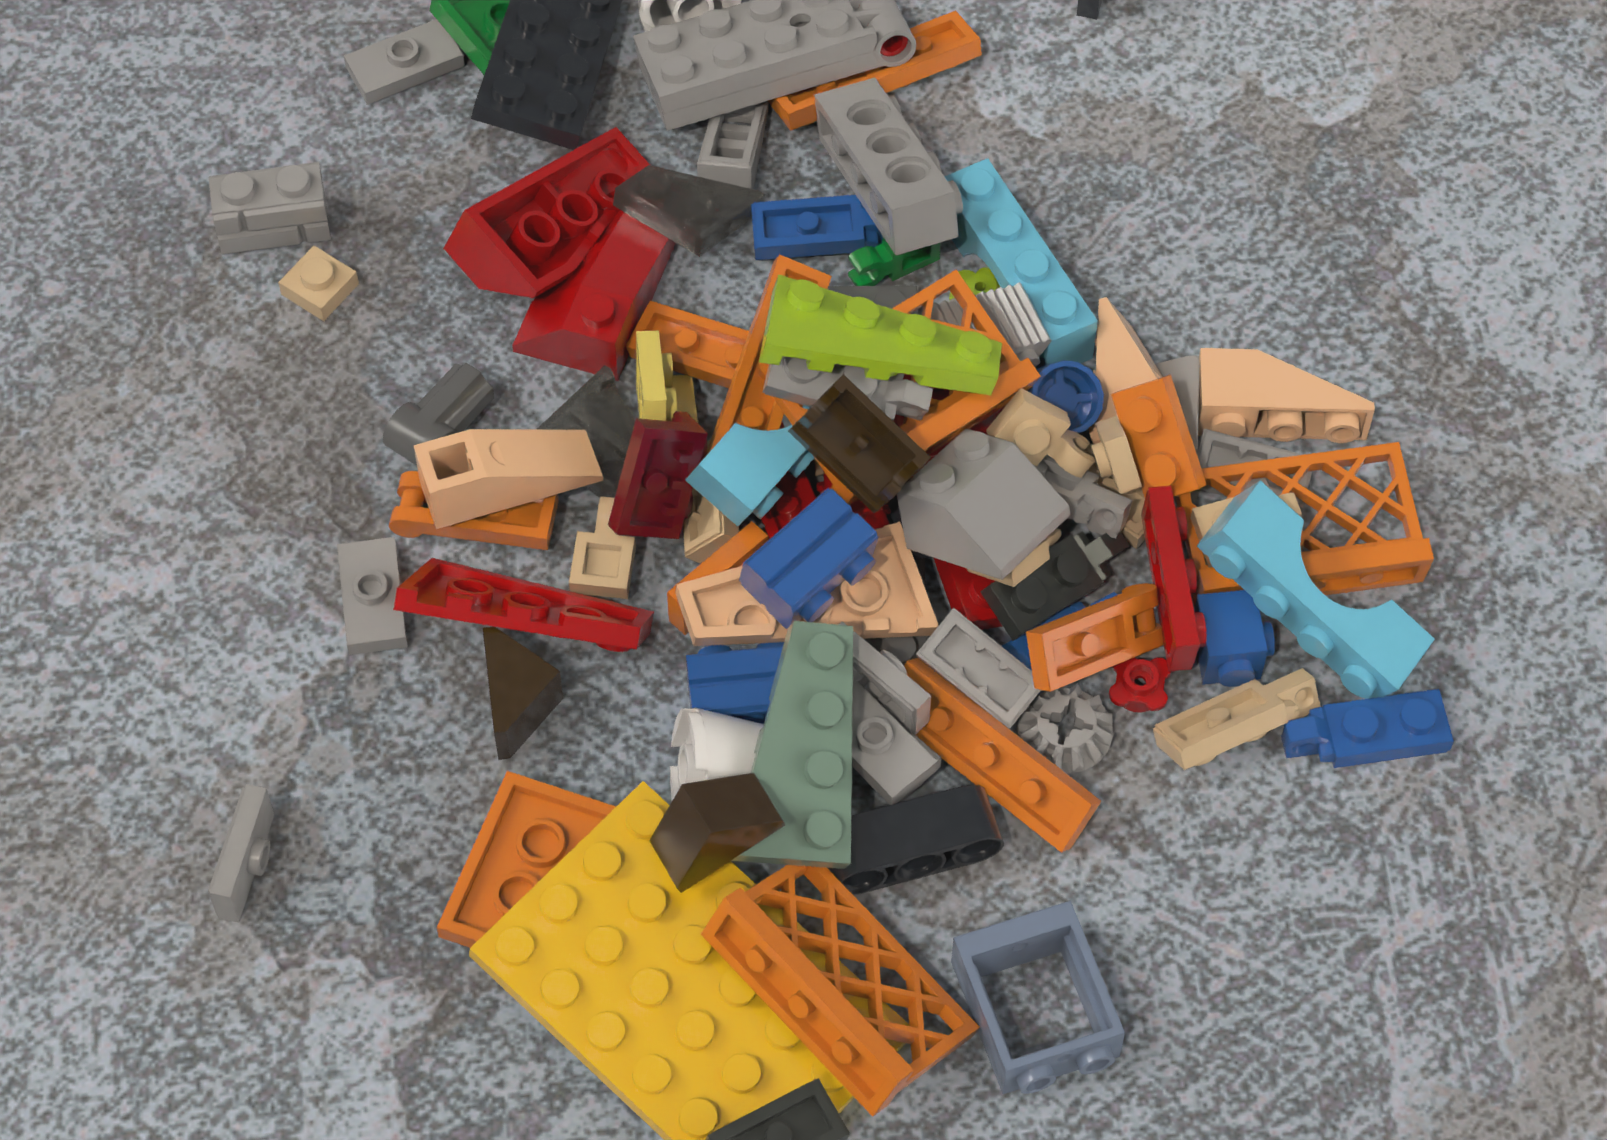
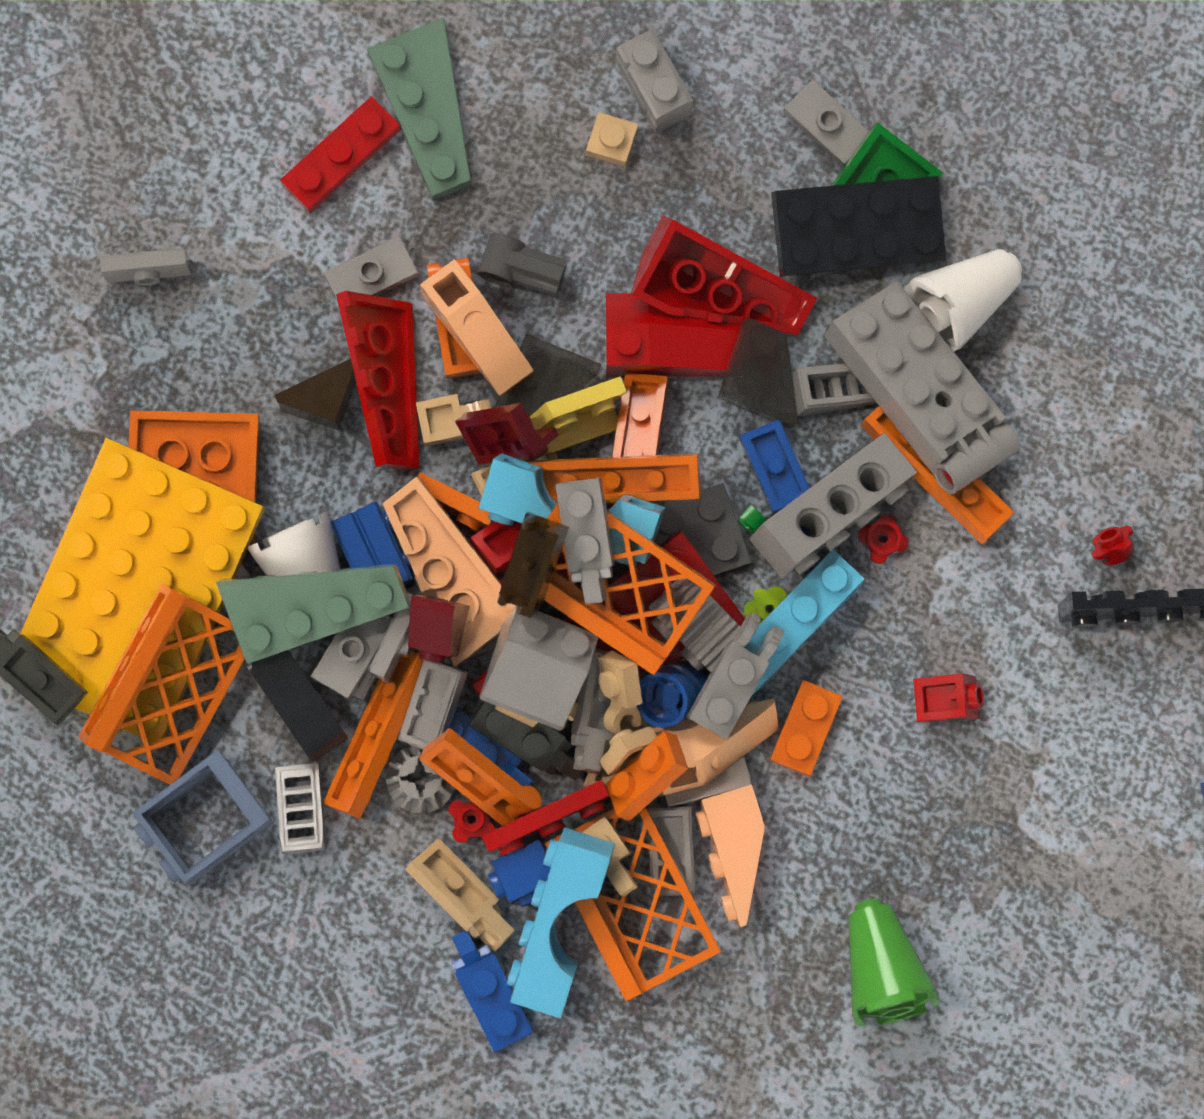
camera: 70 degrees right, 20 degrees up
dark brown slope [649,773,786,893] -> none
blue brick [739,488,879,629] -> none
lime wing [759,275,1002,395] -> none
none -> light grey slope [275,763,327,854]
none -> red plate [280,96,401,213]
none -> sand green wing [367,17,471,201]
none -> dark red slope [408,595,470,663]
none -> light grey hinge [687,612,784,740]
none -> orange plate [769,680,843,777]
none -> bright green cone [849,899,940,1026]
none -> red plate [858,514,909,564]
none -> red bracket [913,673,984,723]

